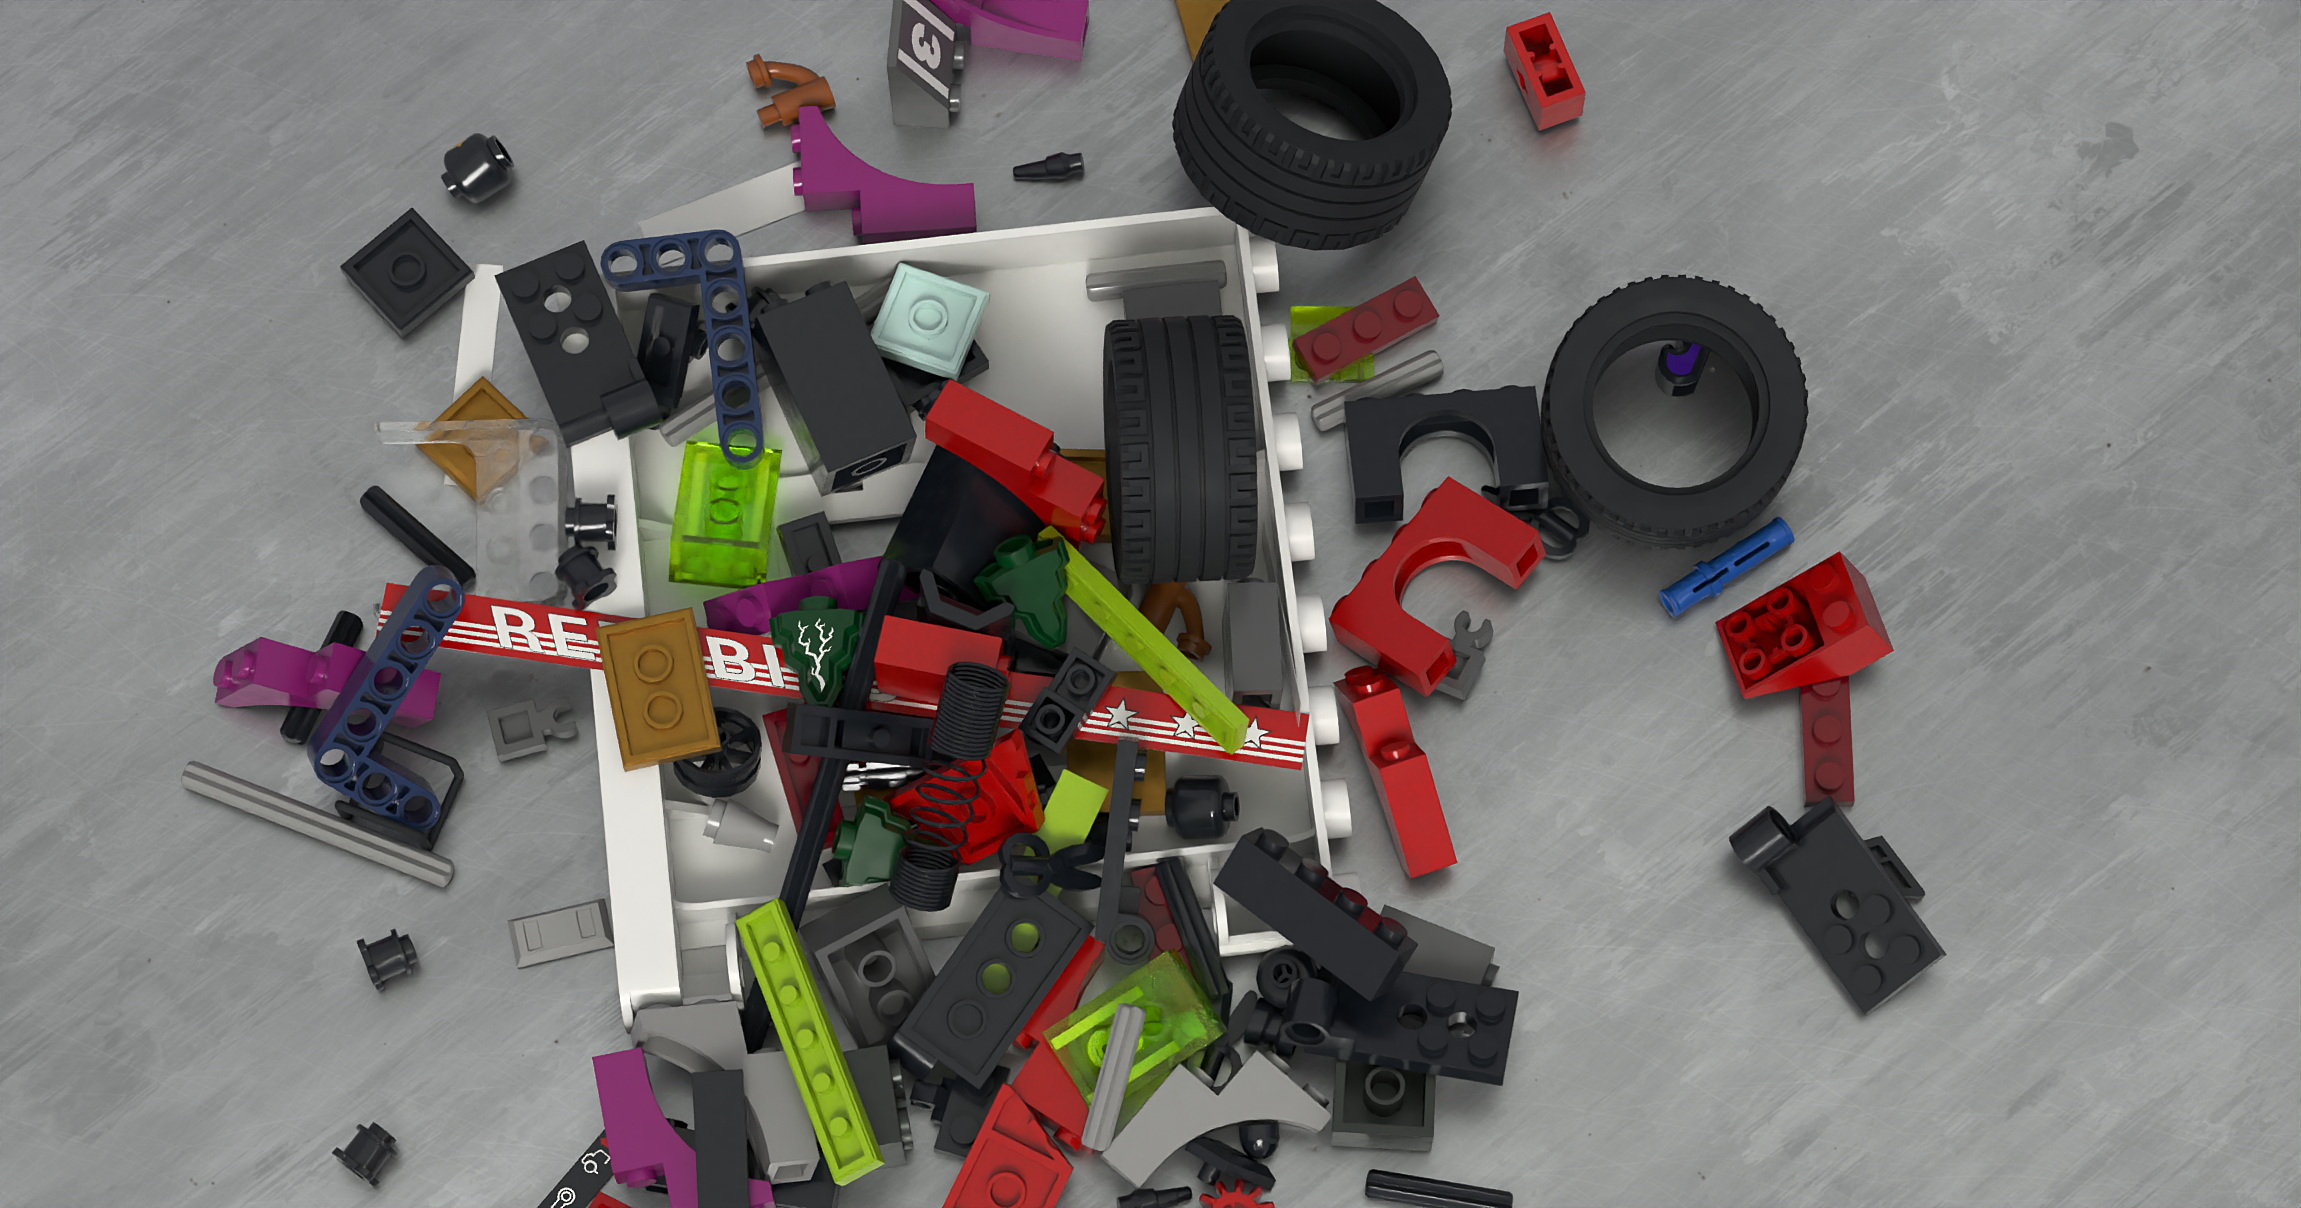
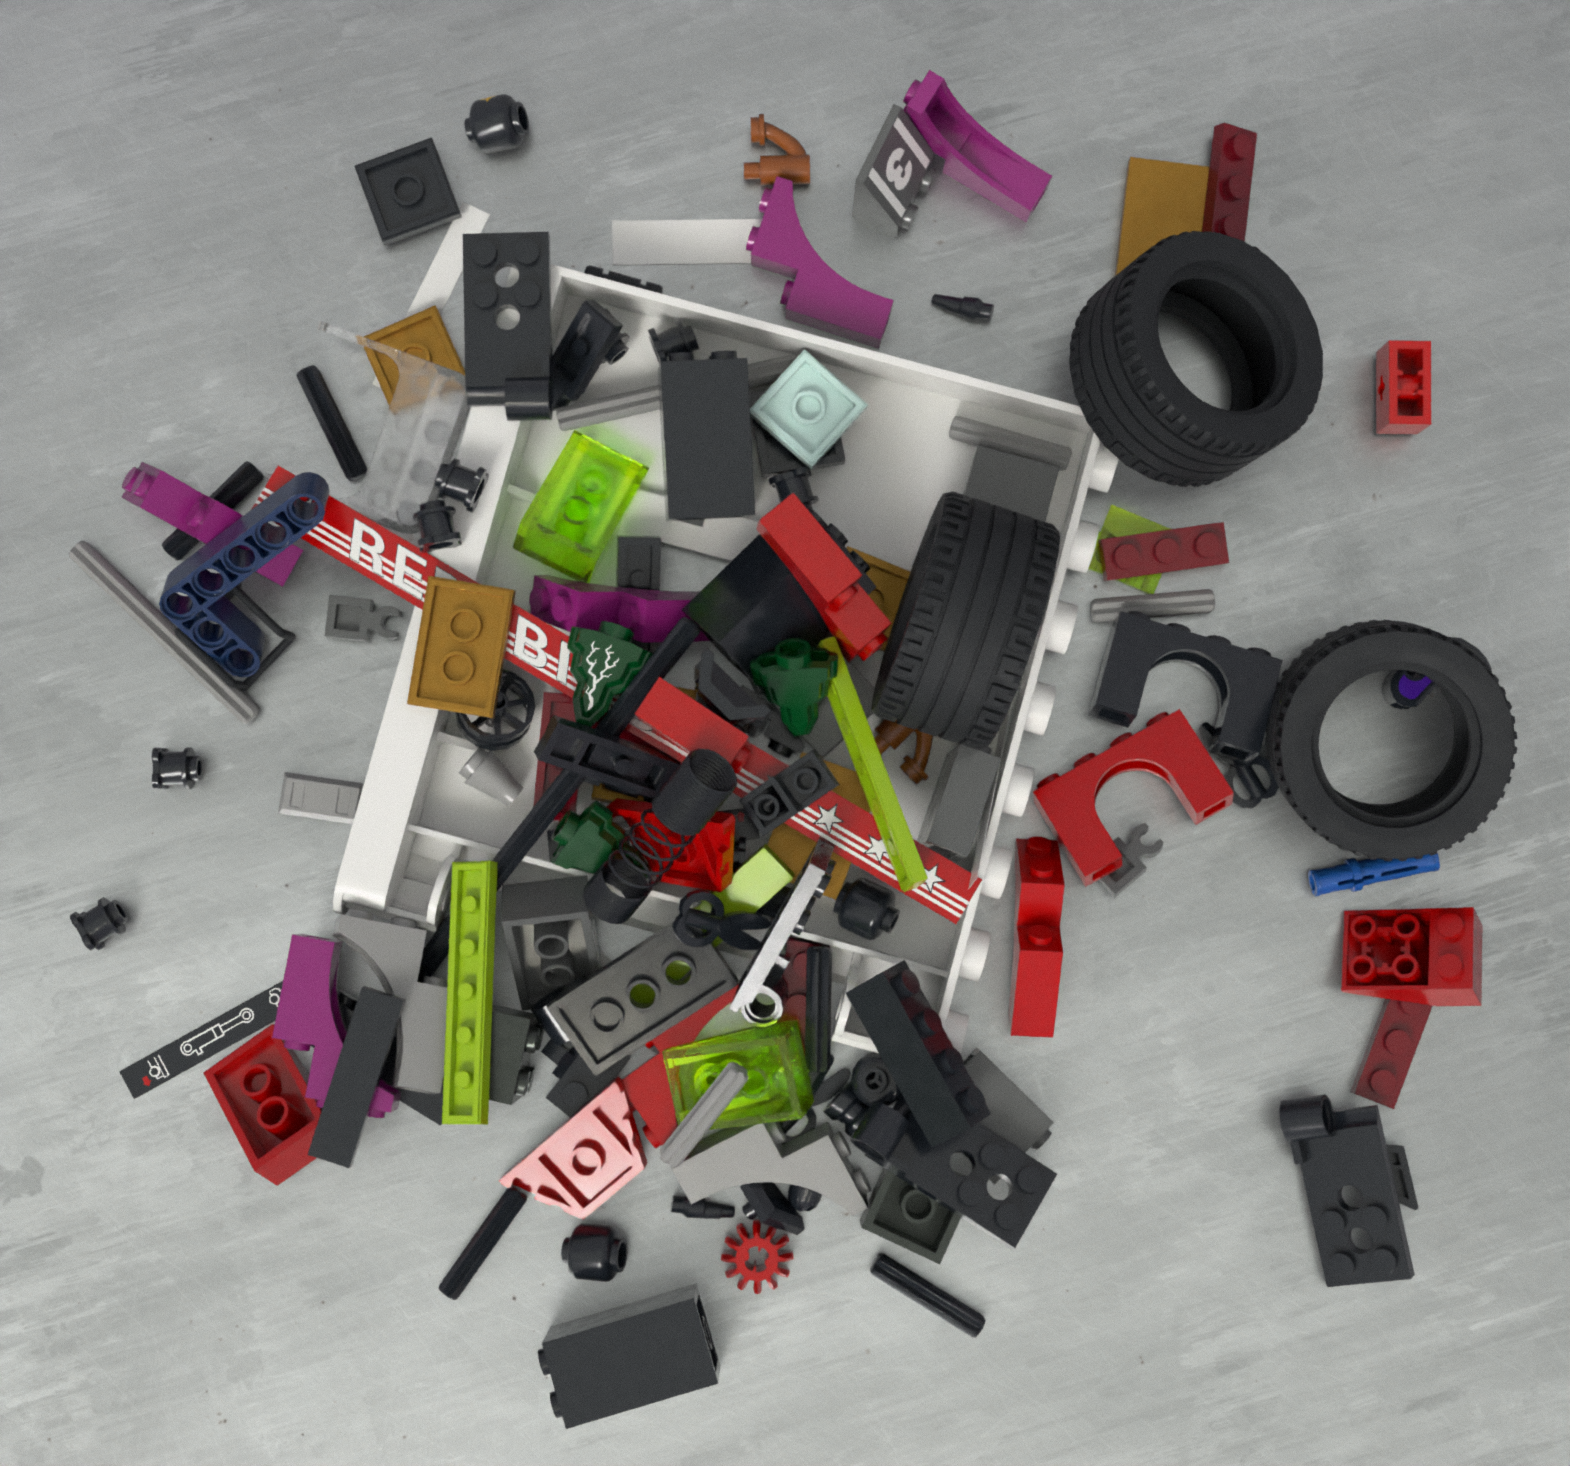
camera: 20 degrees right, 15 degrees up
dark blue beam [600,229,765,470] -> none

